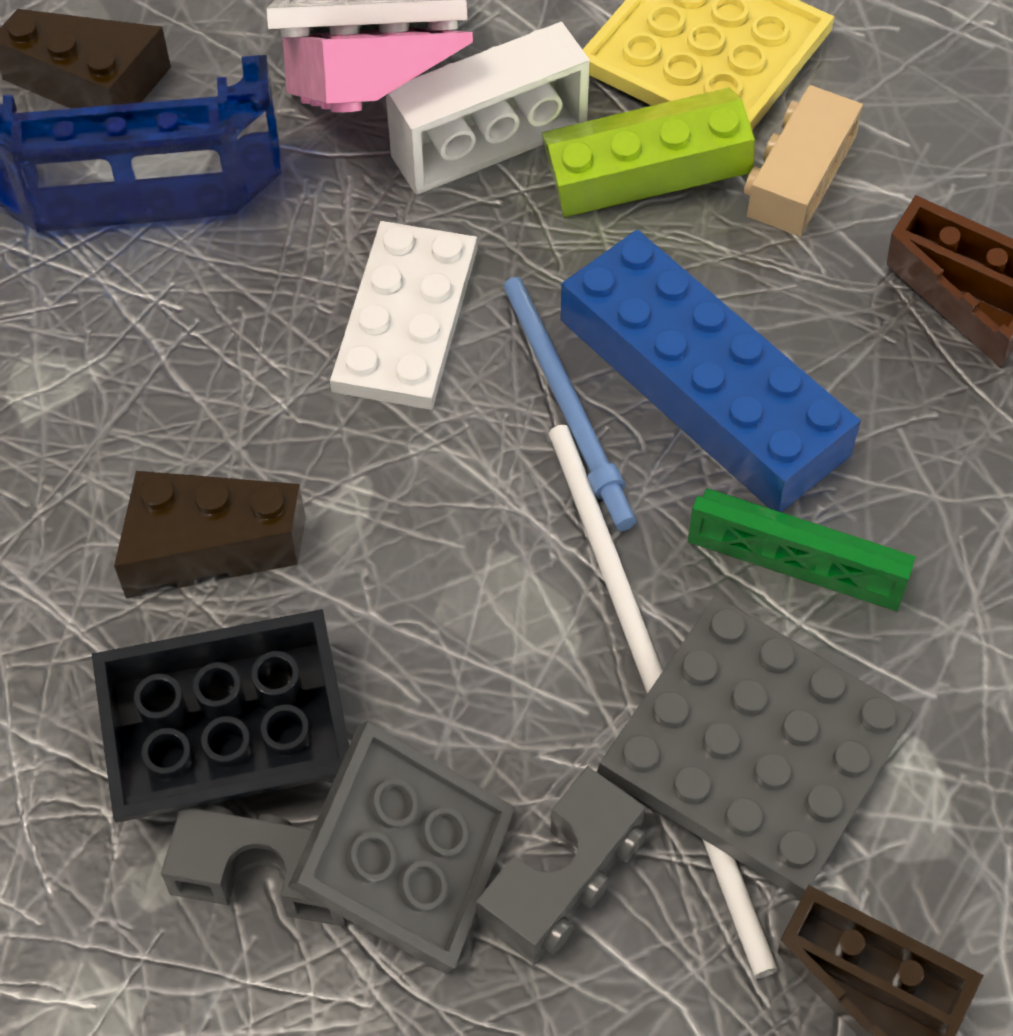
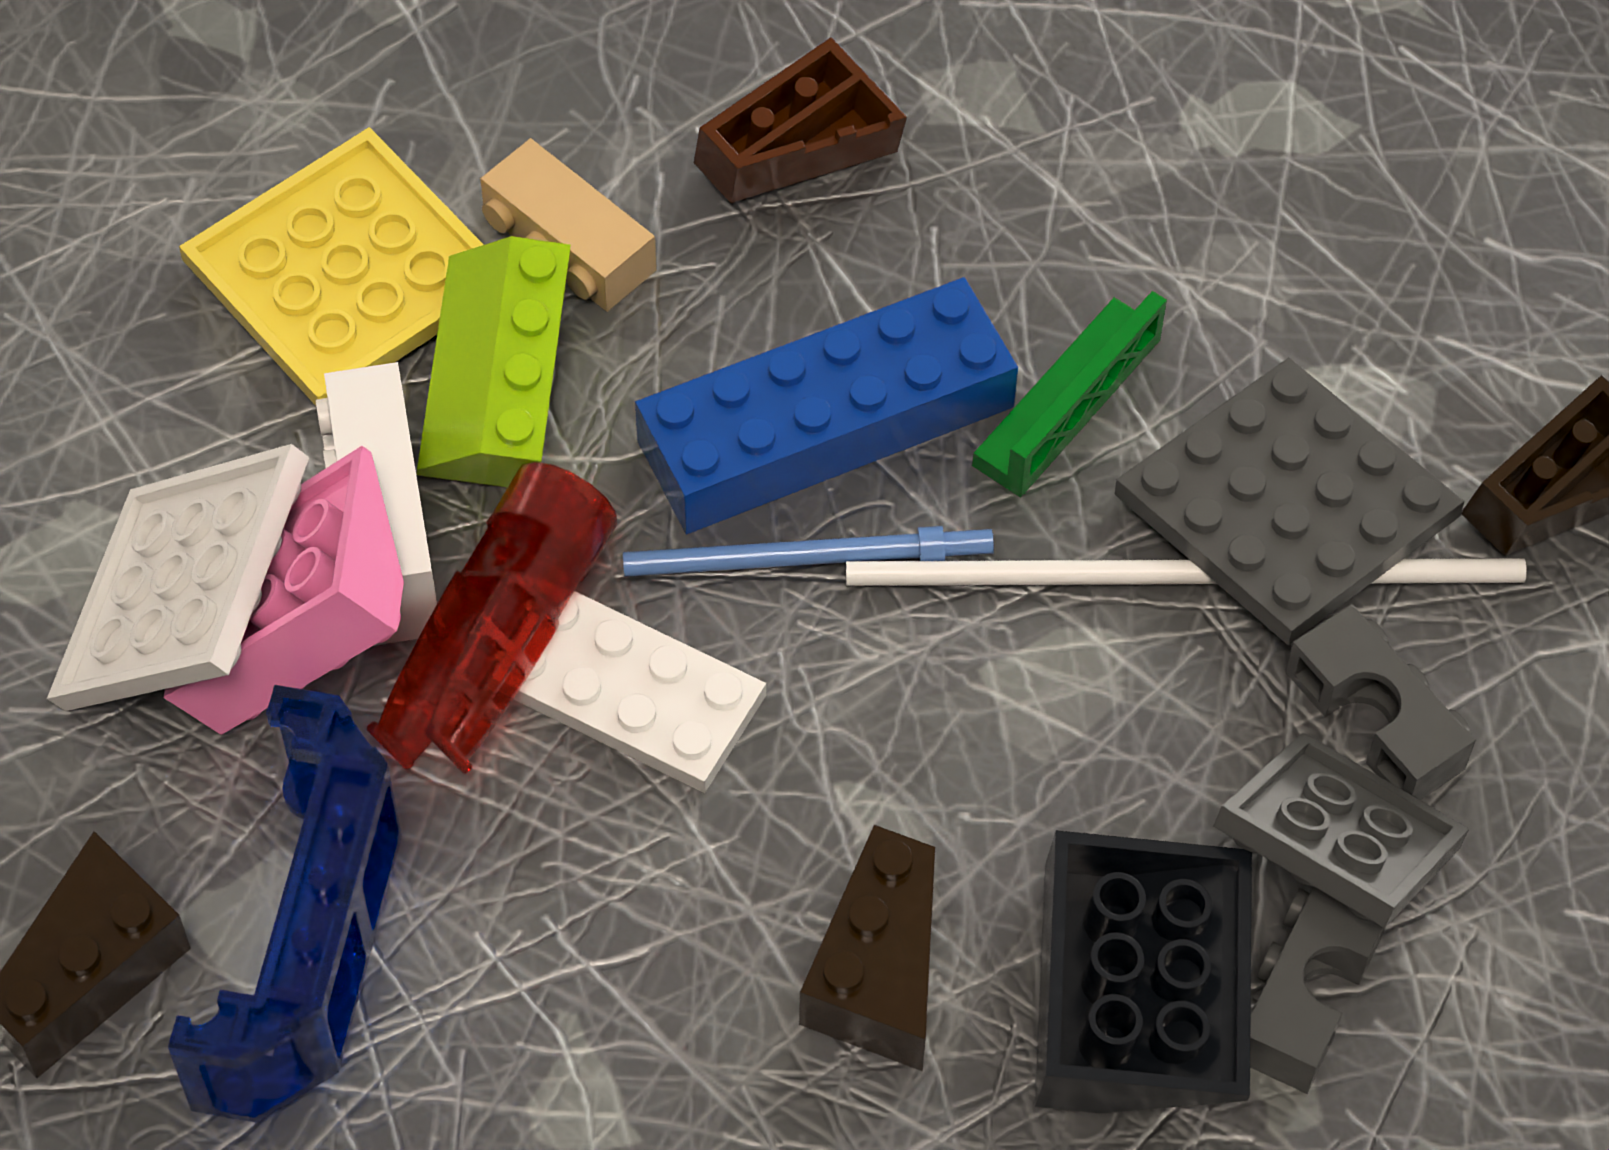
camera: 75 degrees left, 0 degrees up
none -> clear red piece [366,462,617,774]

